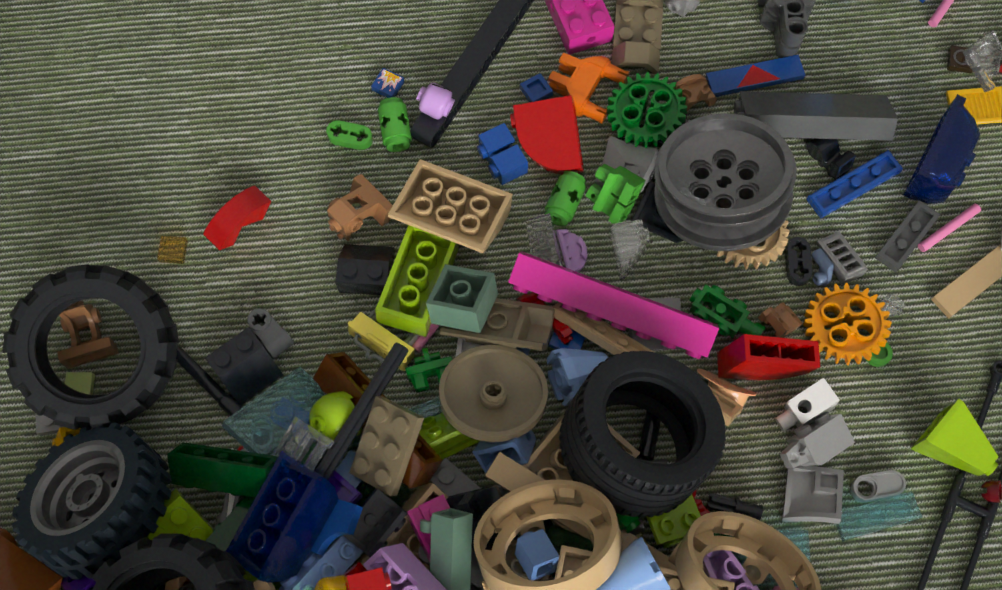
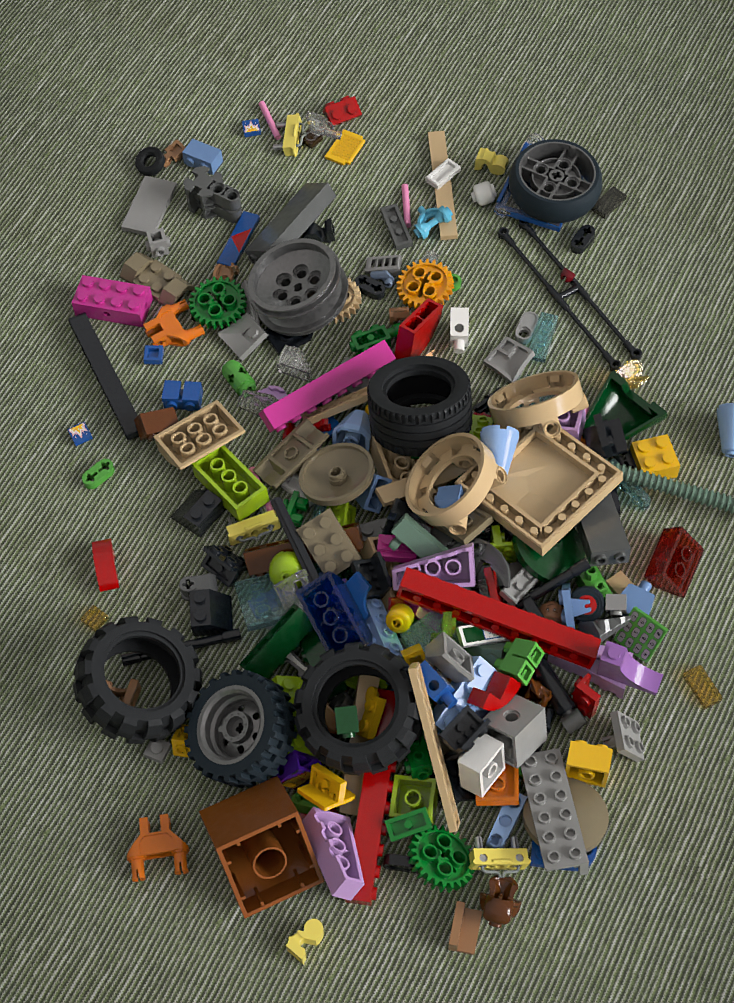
camera: 55 degrees left, 10 degrees down
medium nougat tile [327,174,393,241] -> none
bright green piece [378,97,412,152] -> none
lavender head [416,82,455,120] -> none
sand green brick [426,264,498,333] -> none
red brick [510,95,584,175] -> none
bright green hips [586,164,646,226] -> none
light grey hinge [780,412,855,468] -> none
blue tile [806,150,903,219] -> none
clear blue windscreen [903,94,981,203] -> none
lime slope [911,399,999,476] -> none
none -> reddish brown brick [134,407,179,441]
none -> black bracket [201,545,248,588]
none -> light yellow piece [273,113,307,157]
none -> medium azure piece [413,206,453,240]

